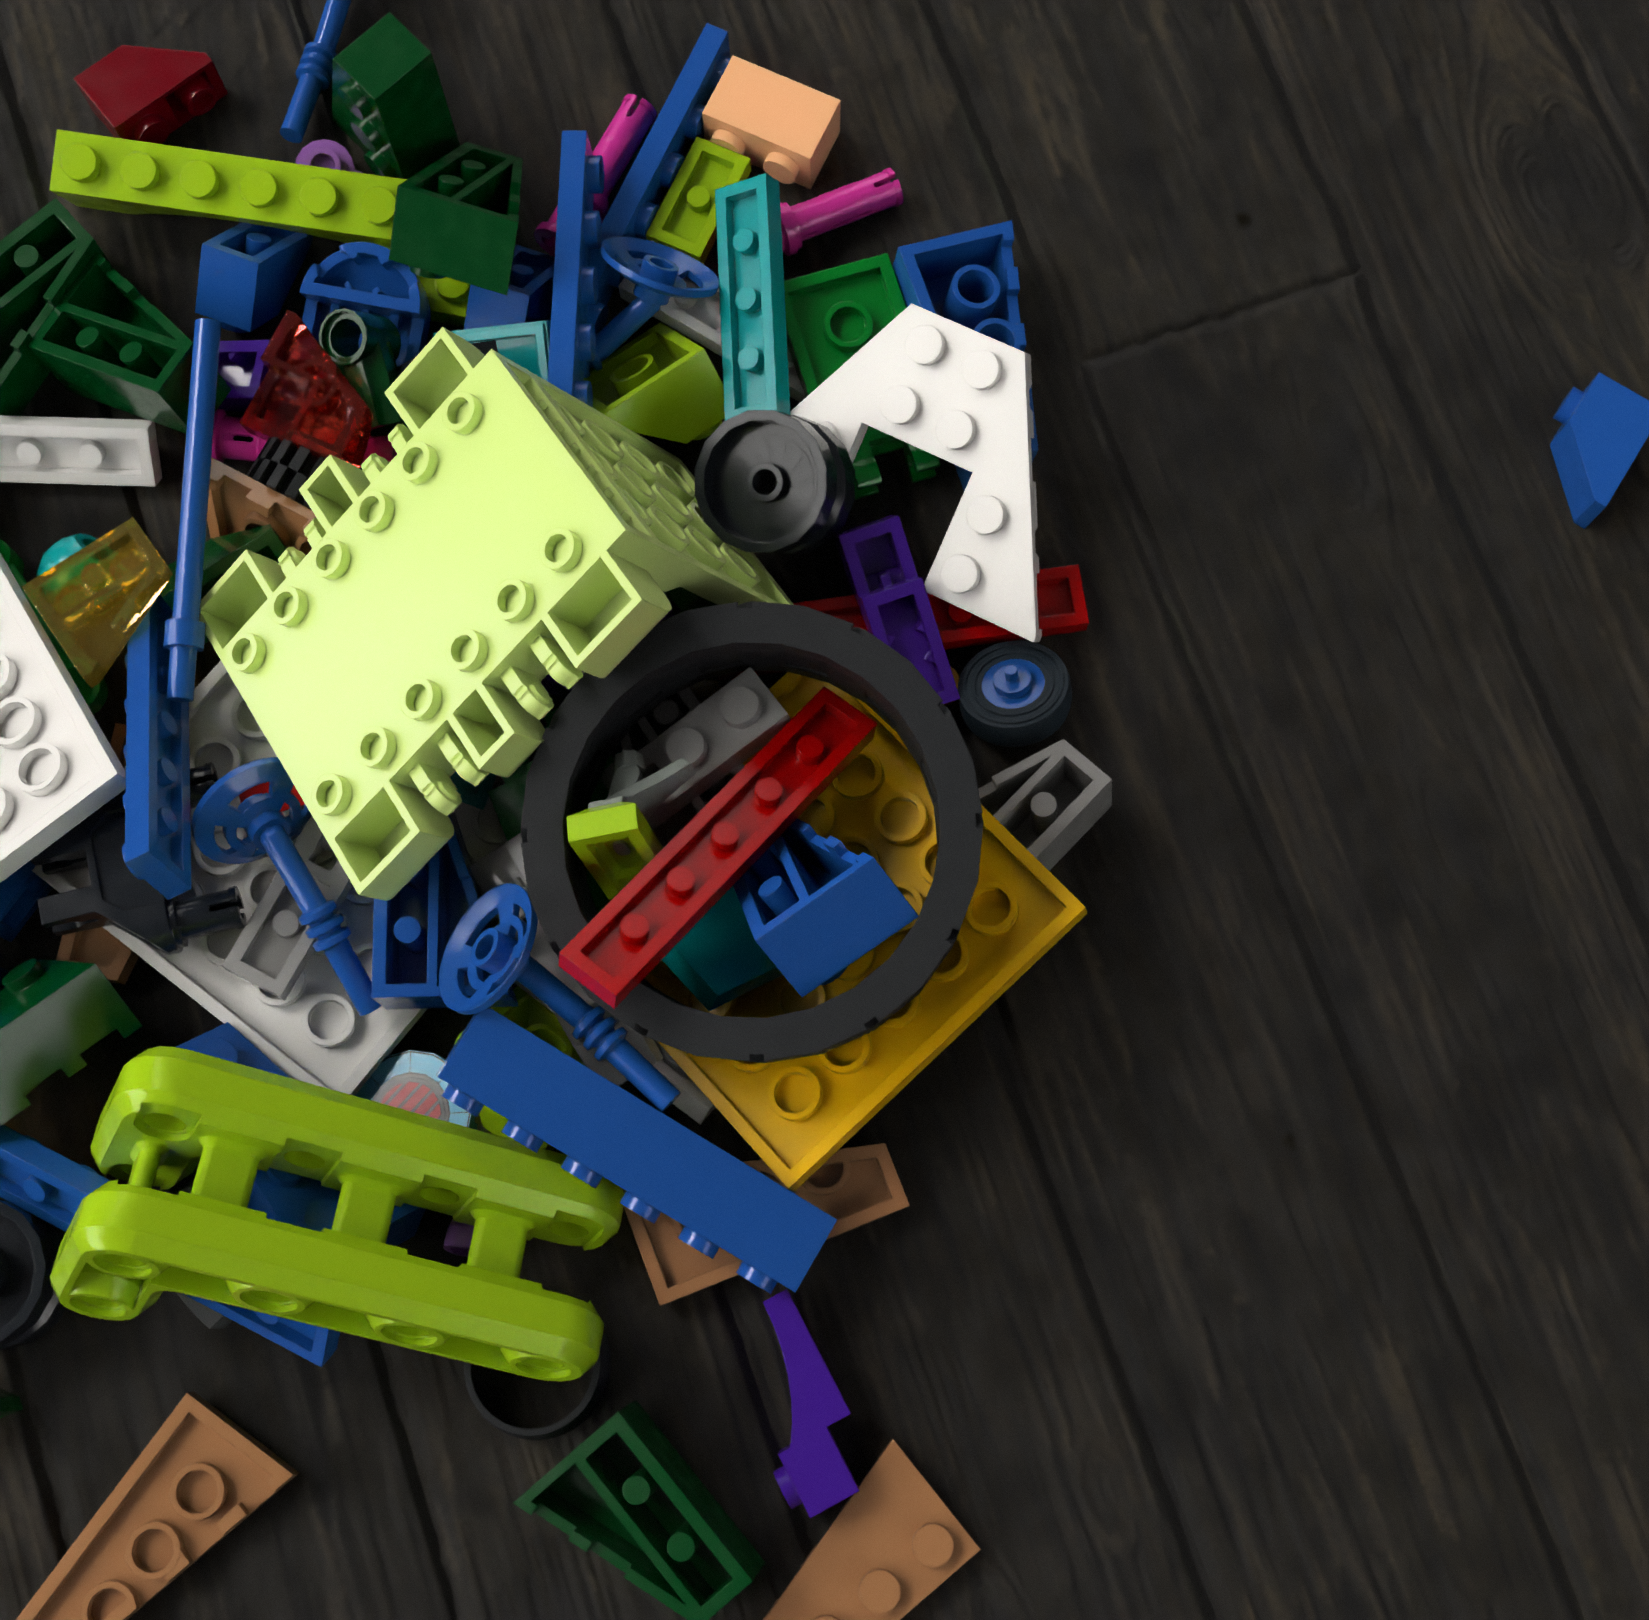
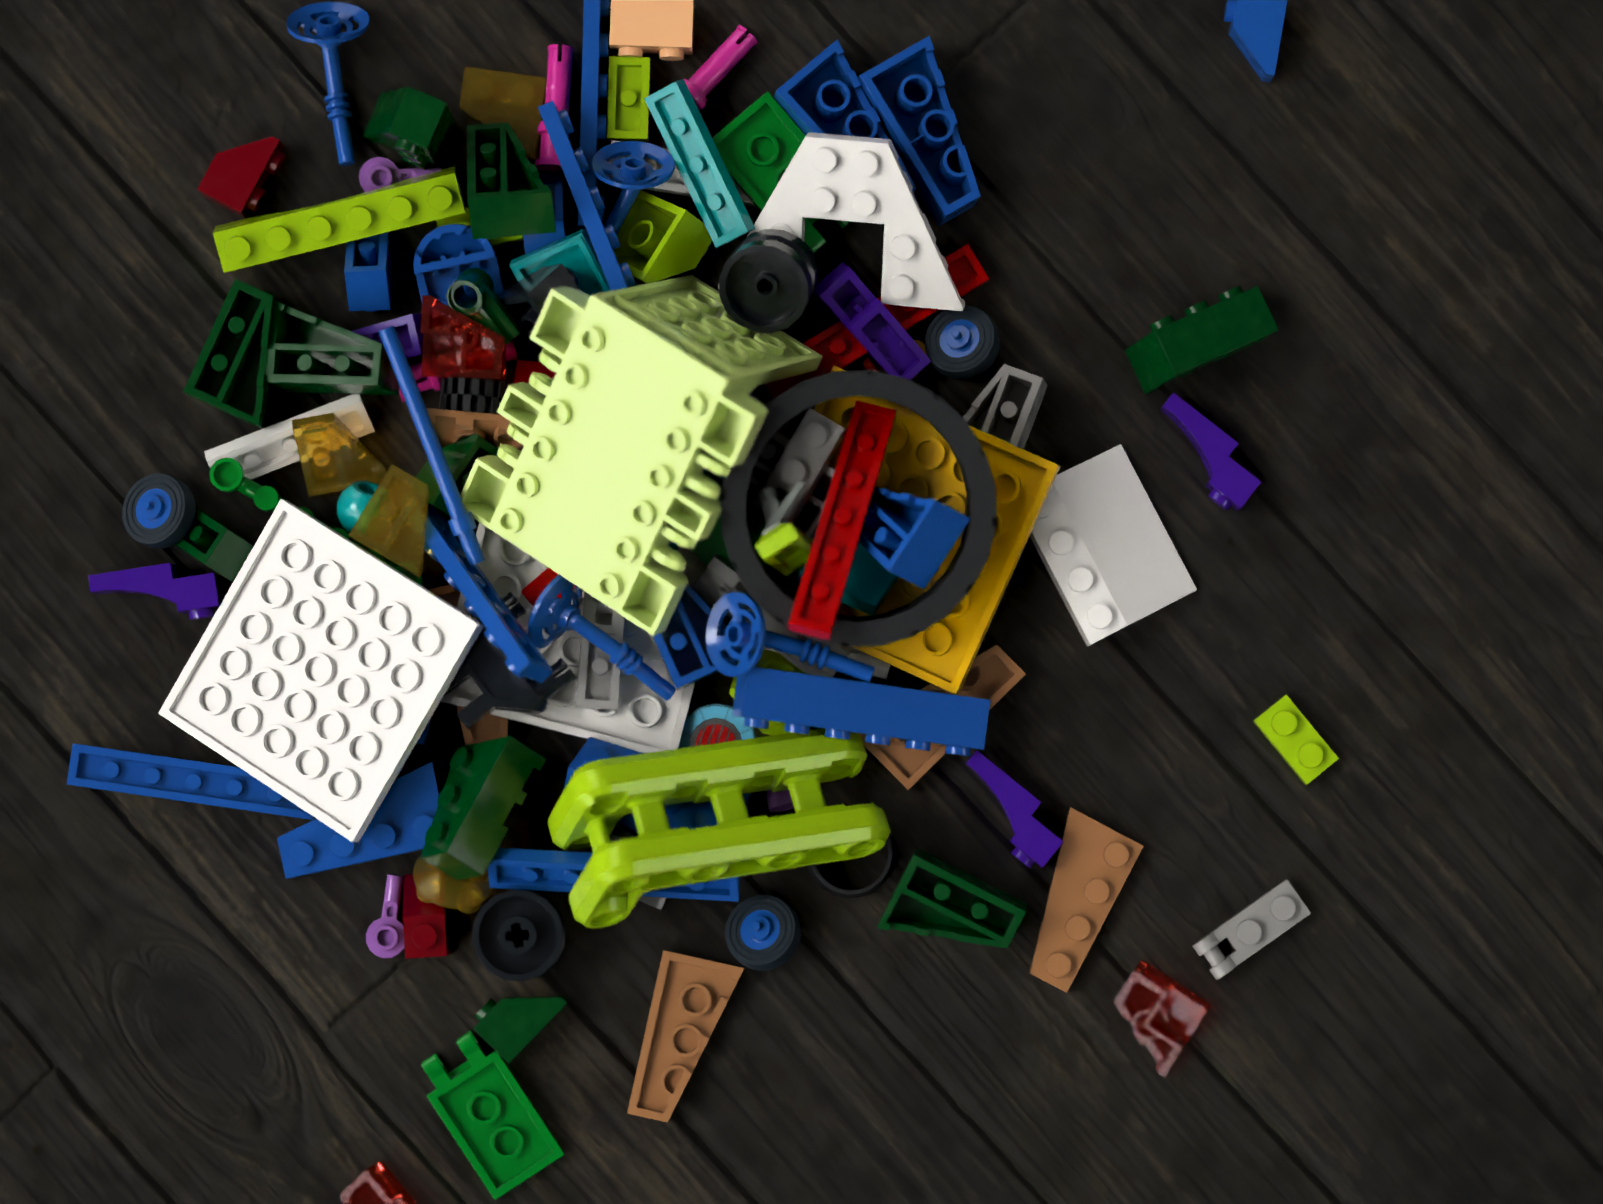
camera: 25 degrees left, 10 degrees up
none -> clear yellow wing [292,413,387,496]
none -> clear yellow wing [459,67,547,158]
none -> black wheel [725,895,801,971]
none -> blue wedge [858,35,981,227]
none -> white slope [1029,444,1197,647]
none -> dark green wedge [1125,285,1279,395]
none -> dark purple slope [1160,393,1261,511]
none -> lime plate [1253,694,1339,785]

